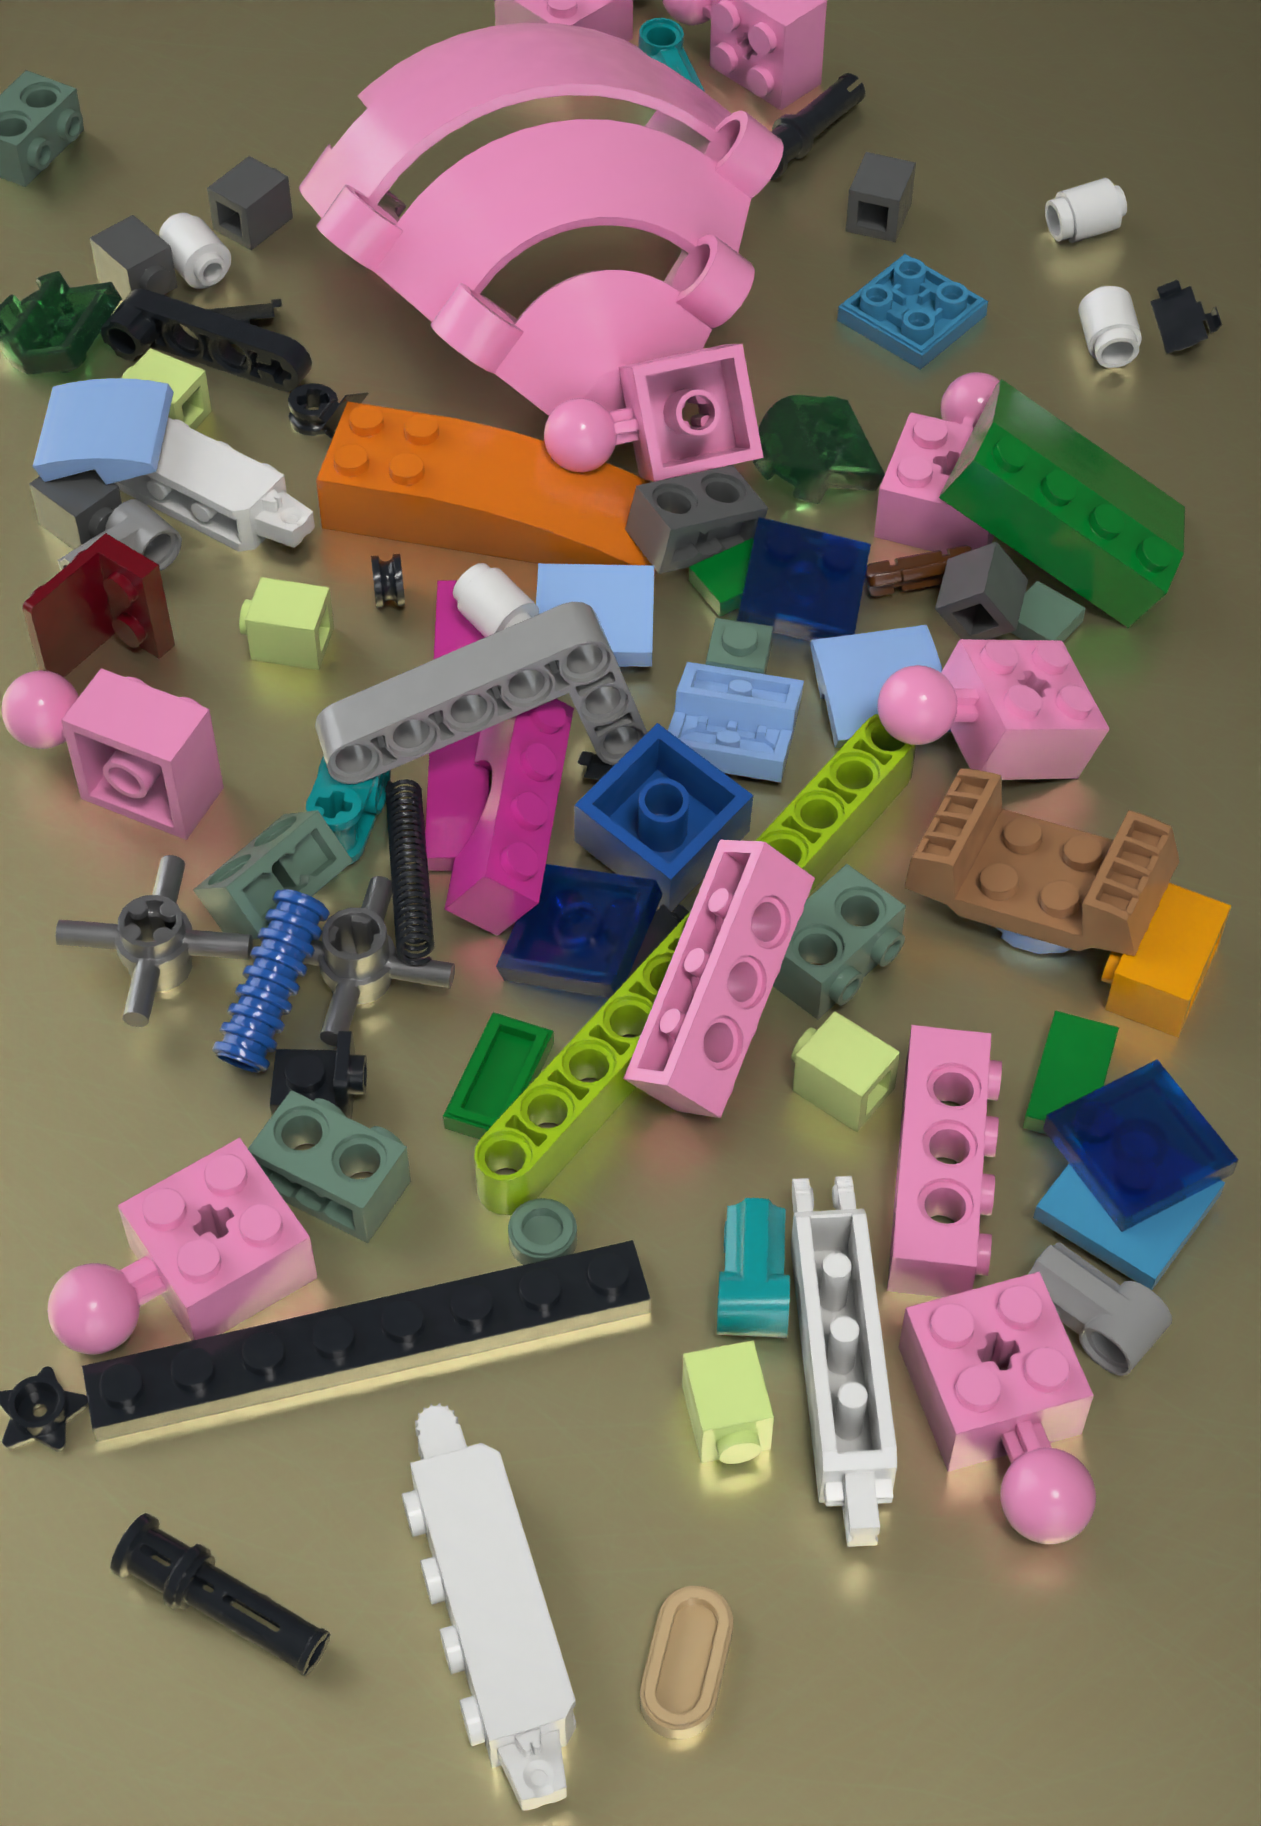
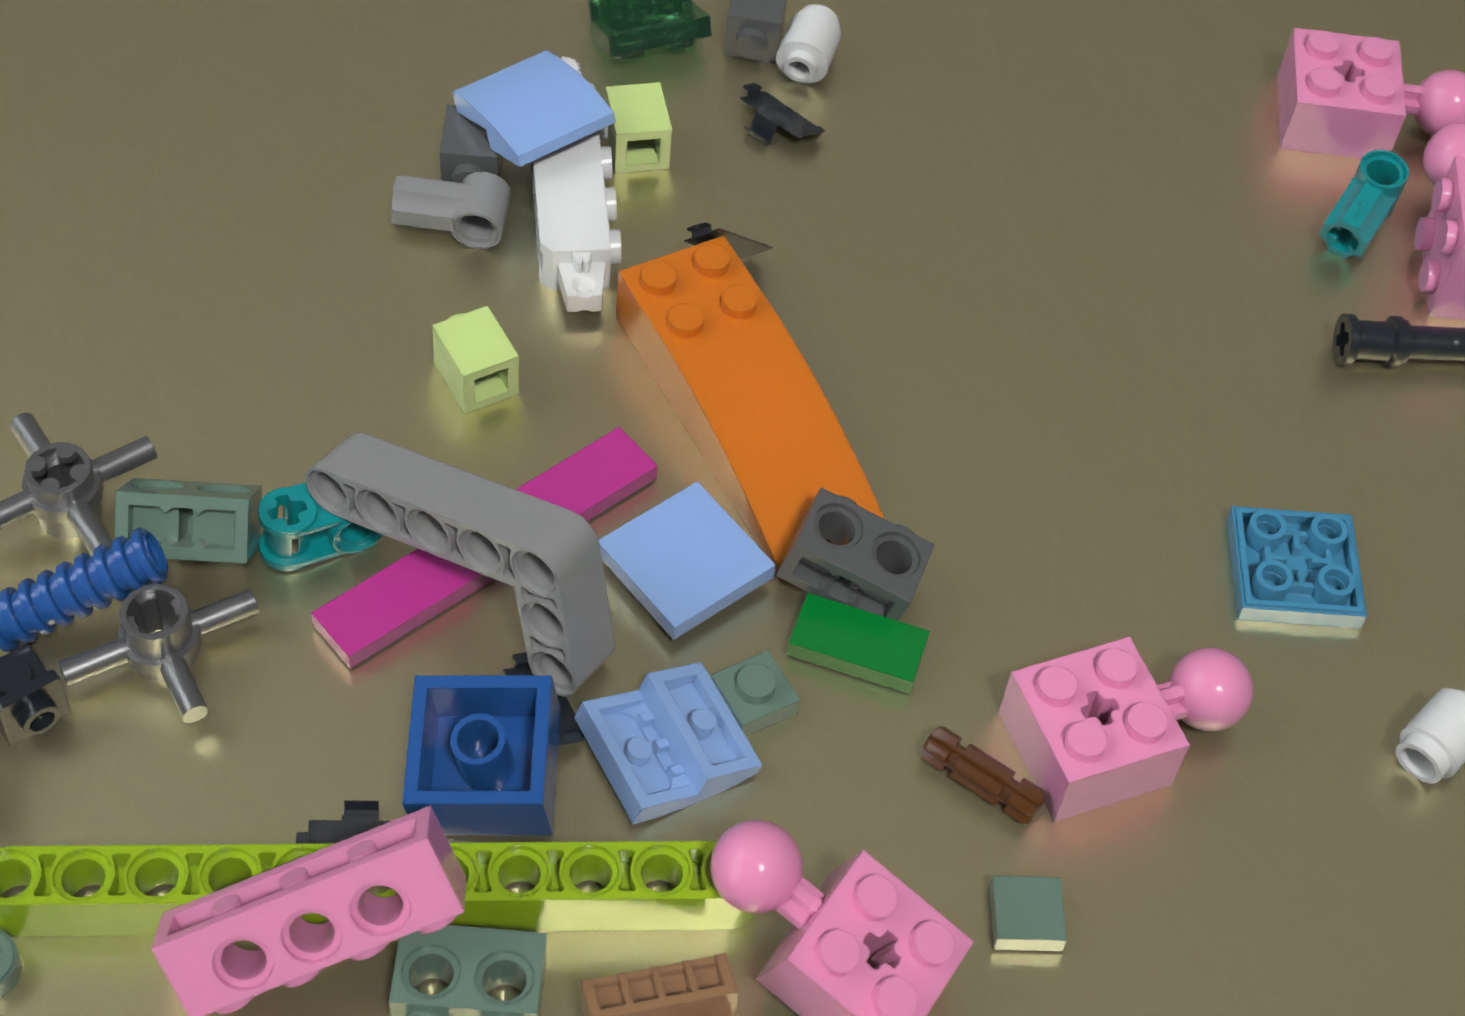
camera: 45 degrees right, 0 degrees up
bright pink brick [1,668,224,840] -> none
dark red bracket [22,533,175,677] -> none
black beam [101,288,312,392] -> none
dark grey brick [207,156,293,250] -> none
black bush [288,383,338,436] -> none
bright pink piece [299,22,784,416] -> none
black bush [371,554,405,608] -> none
black piece [385,779,434,965] -> none
green tile [443,1012,554,1140] -> none
dark pink arch [444,698,574,936] -> none
white brick [453,563,539,637] -> none
clear blue plate [496,864,663,998] -> none
bright pink brick [544,344,763,482] -> none
clear blue plate [736,517,871,641] -> none
clear green slope [752,395,885,504] -> none
light blue slope [810,625,951,748] -> none
dark grey brick [846,152,916,242] -> none
dark grey brick [935,541,1028,640] -> none
green slope [939,379,1185,628] -> none

